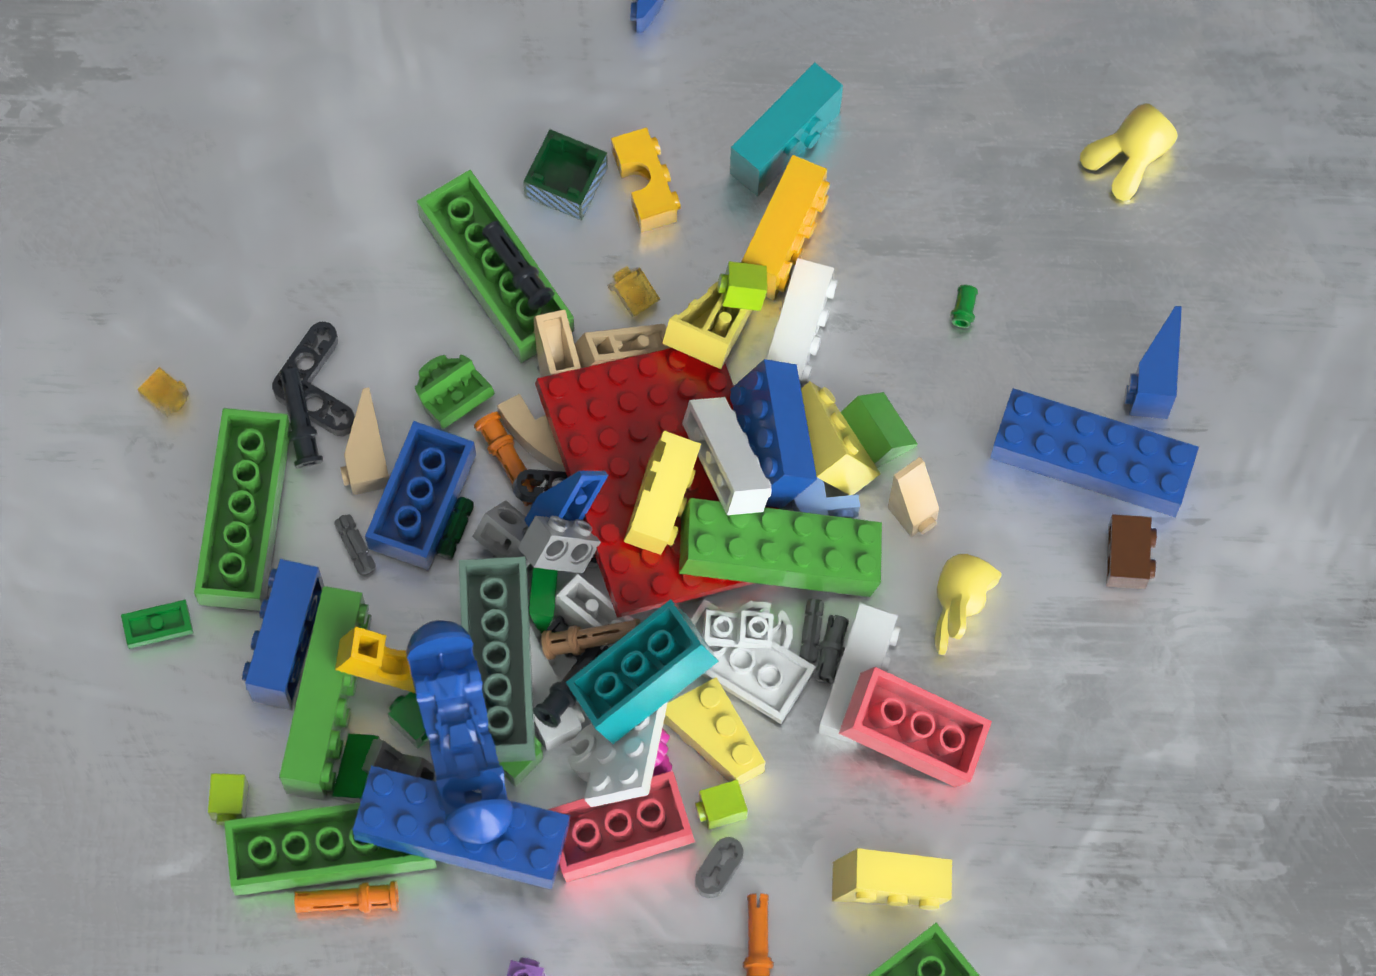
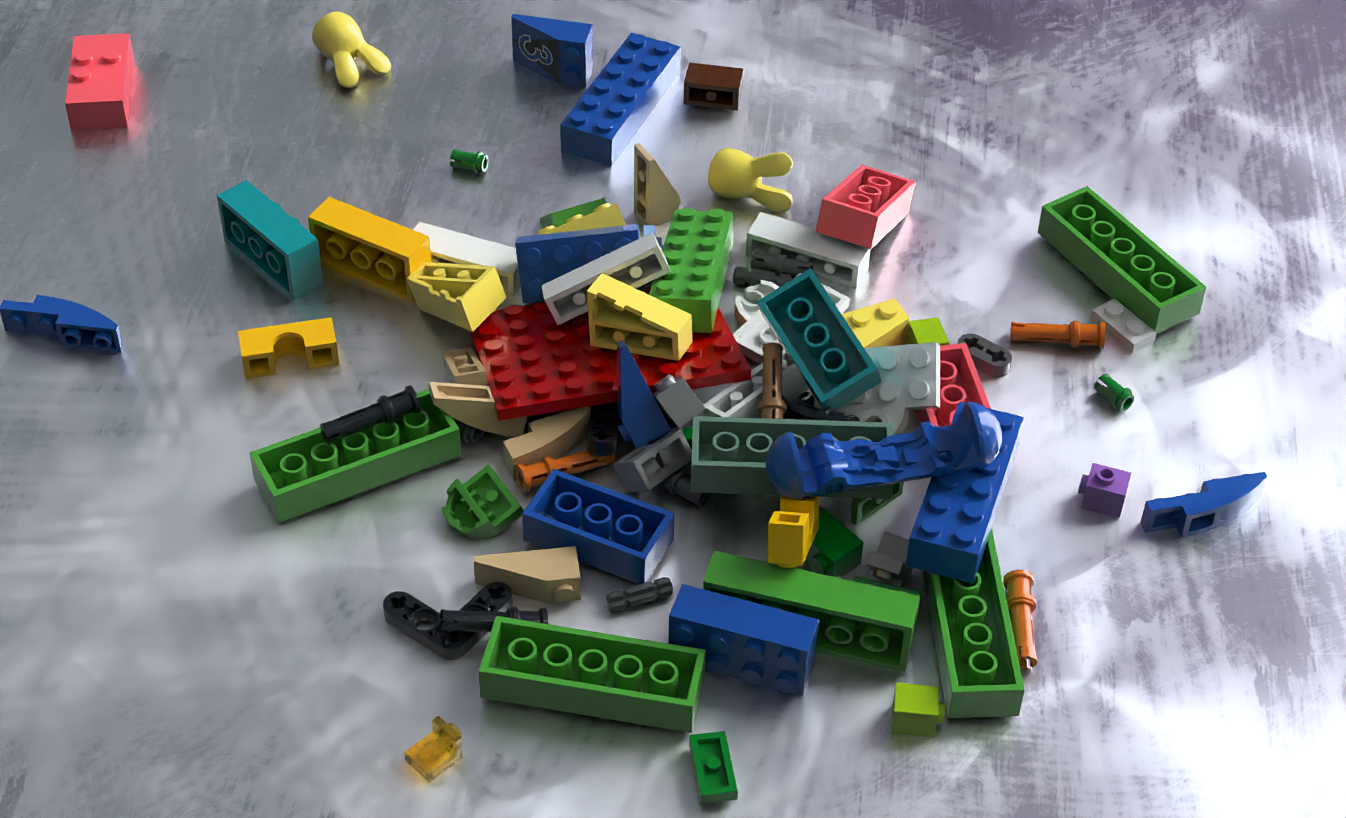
camera: 85 degrees left, 25 degrees down
dark green container [523,129,608,220] -> none
clear yellow bracket [607,266,660,317] -> none
white slope [702,610,774,648] -> none
lime brick [717,261,767,311] -> none
light yellow wedge [832,848,952,910] -> none

